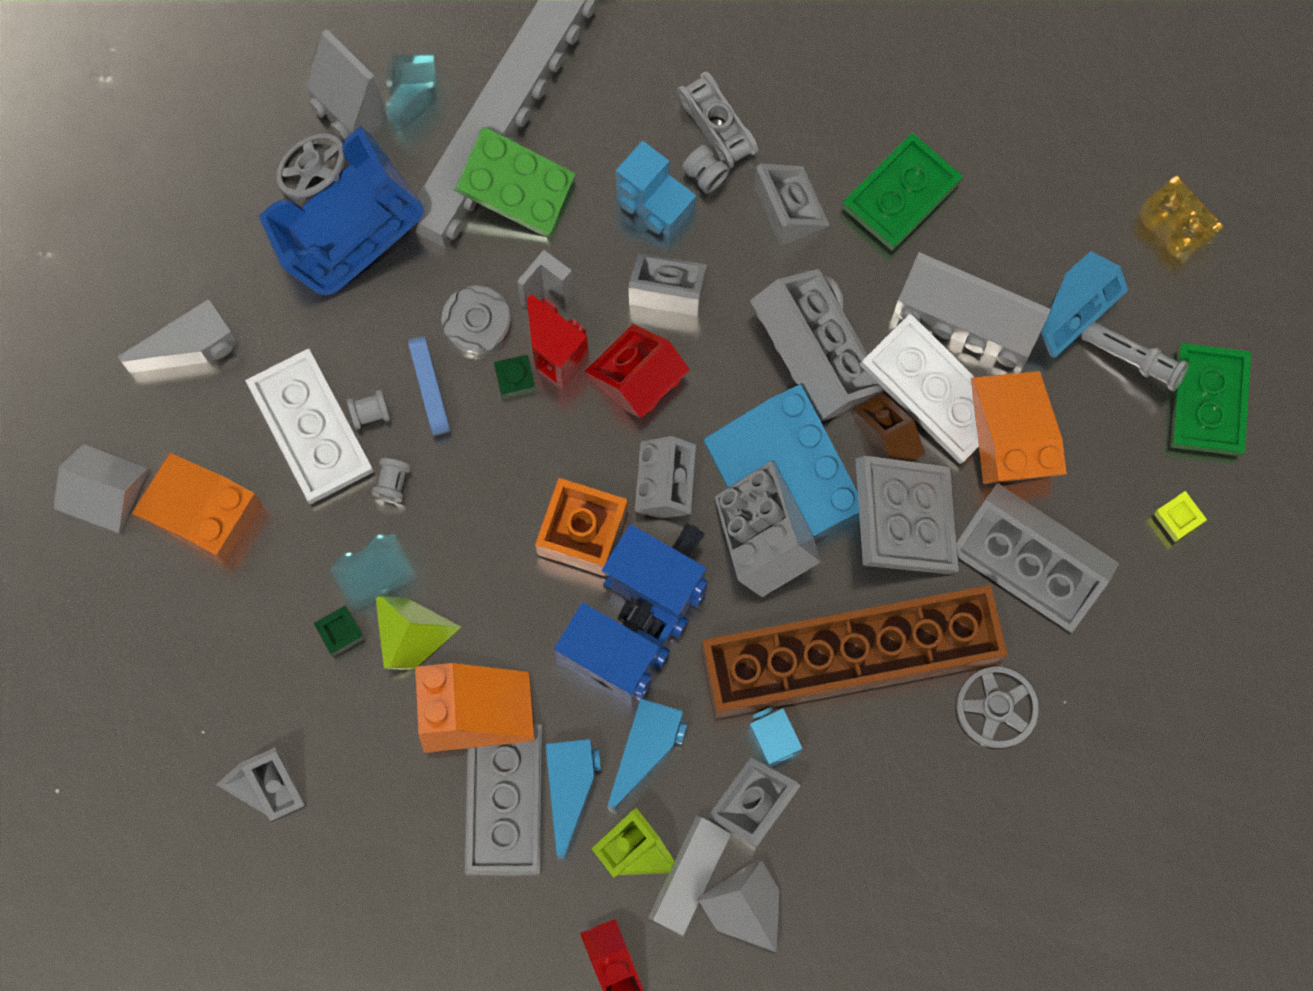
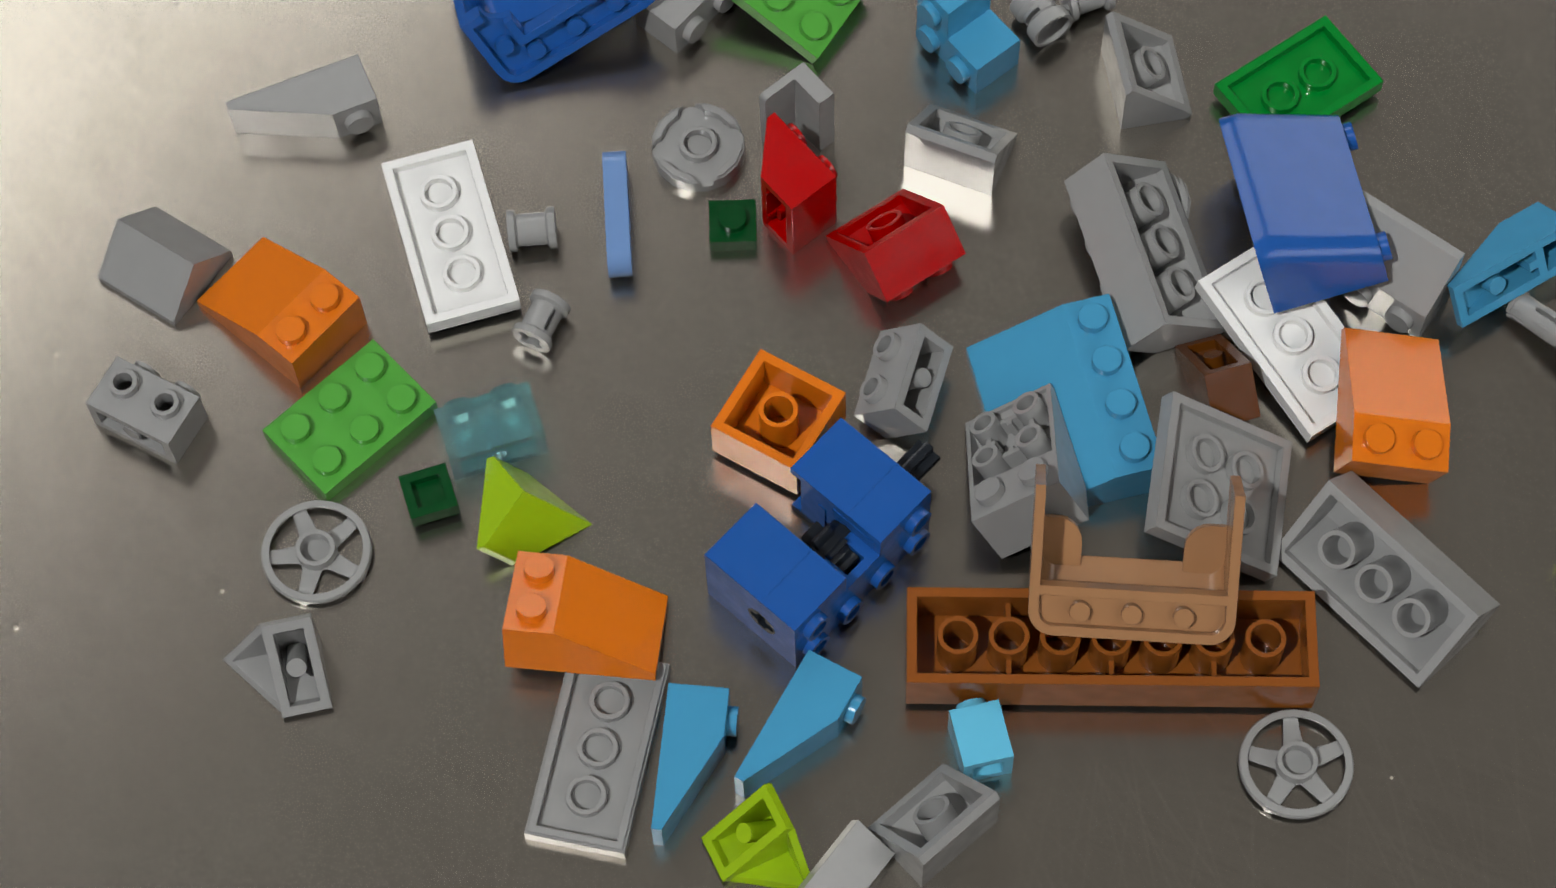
camera: 15 degrees right, 10 degrees down
none -> light grey brick [86,356,208,464]
none -> light grey wheel [261,500,372,606]
none -> bright green plate [262,339,438,501]
none -> medium nougat windscreen [1028,464,1246,645]
none -> windscreen [1218,113,1393,314]

